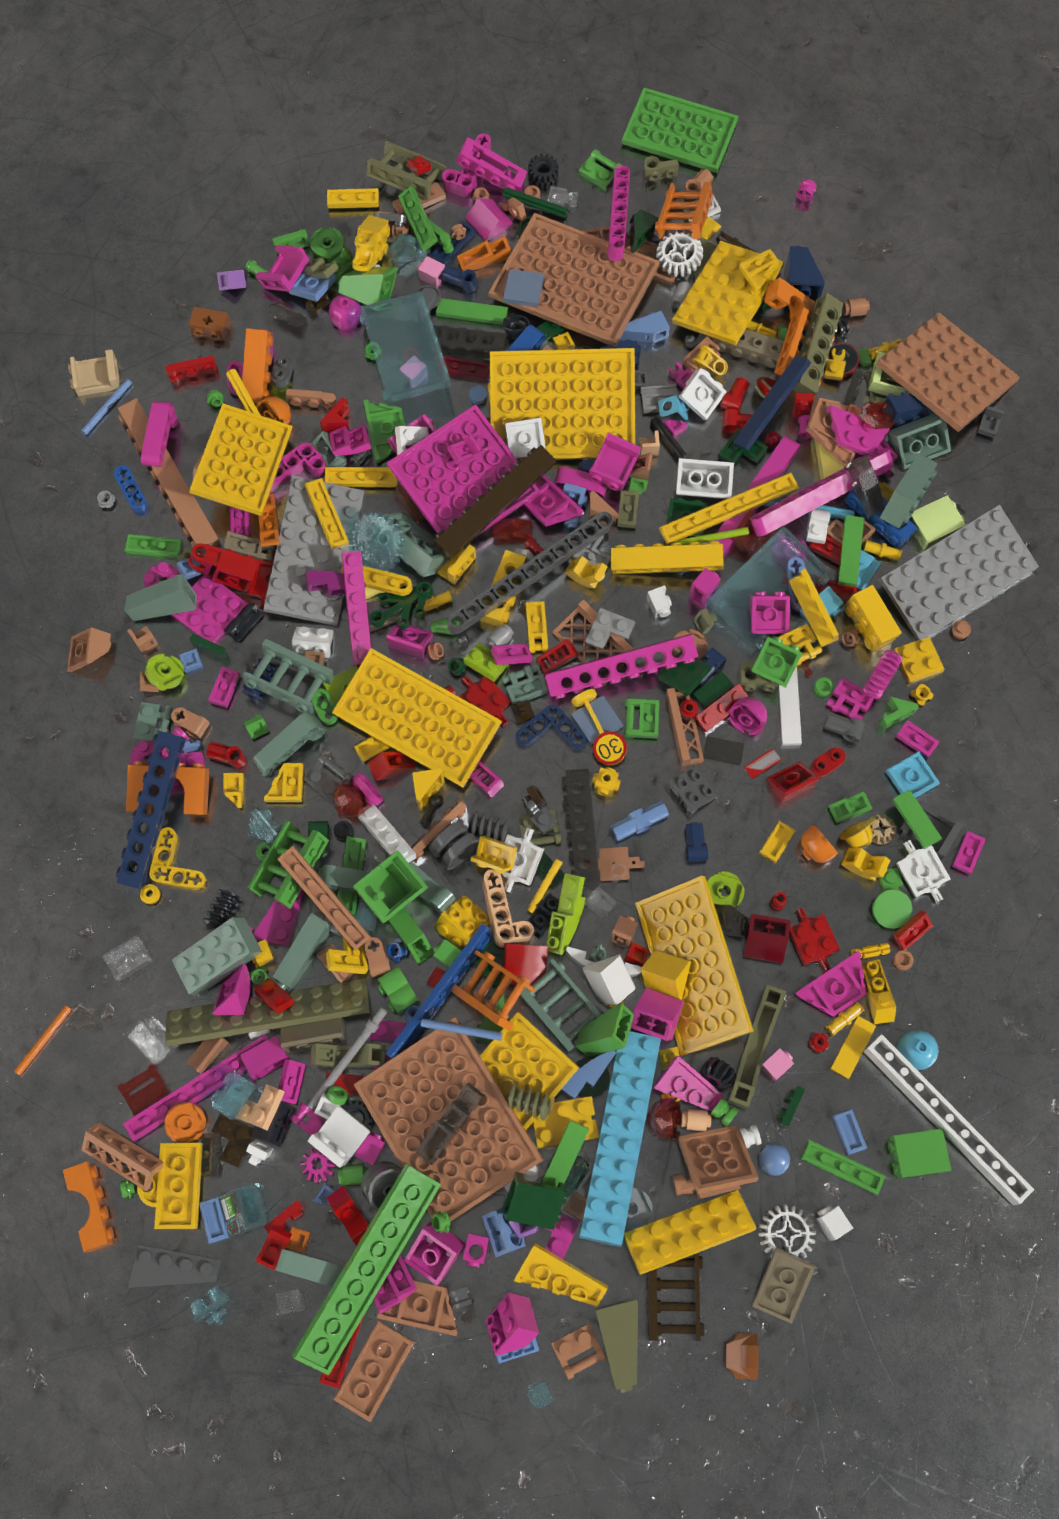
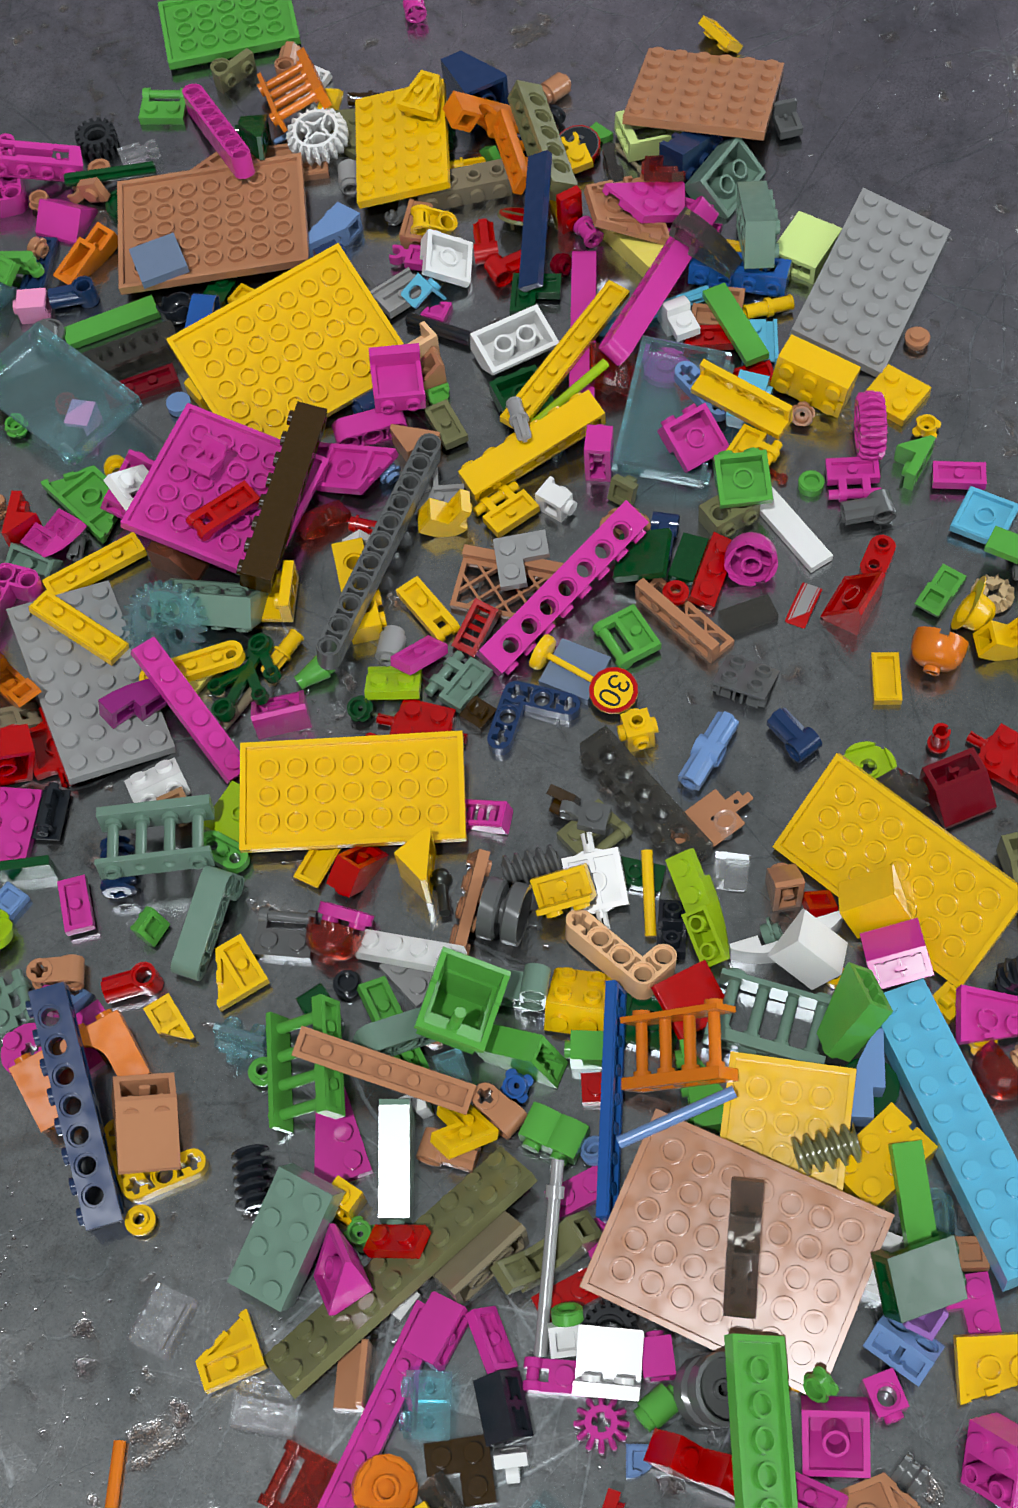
camera: 25 degrees left, 10 degrees down
light nougat plate [236,1084,285,1131] -> none
nougat plate [427,642,444,660] -> none
white plate [505,418,546,459] -> none
medium blue bracket [563,483,588,509] -> none
yellow pin [868,338,902,360] -> none
none -> yellow plate [103,455,125,476]
none -> nougat slope [112,1072,181,1175]
none -> red plate [185,480,260,542]
none -> yellow wing [195,1309,268,1394]
none -> yellow plate [472,481,540,538]
none -> light grey axle [506,396,532,443]
none -> yellow plate [698,15,743,54]

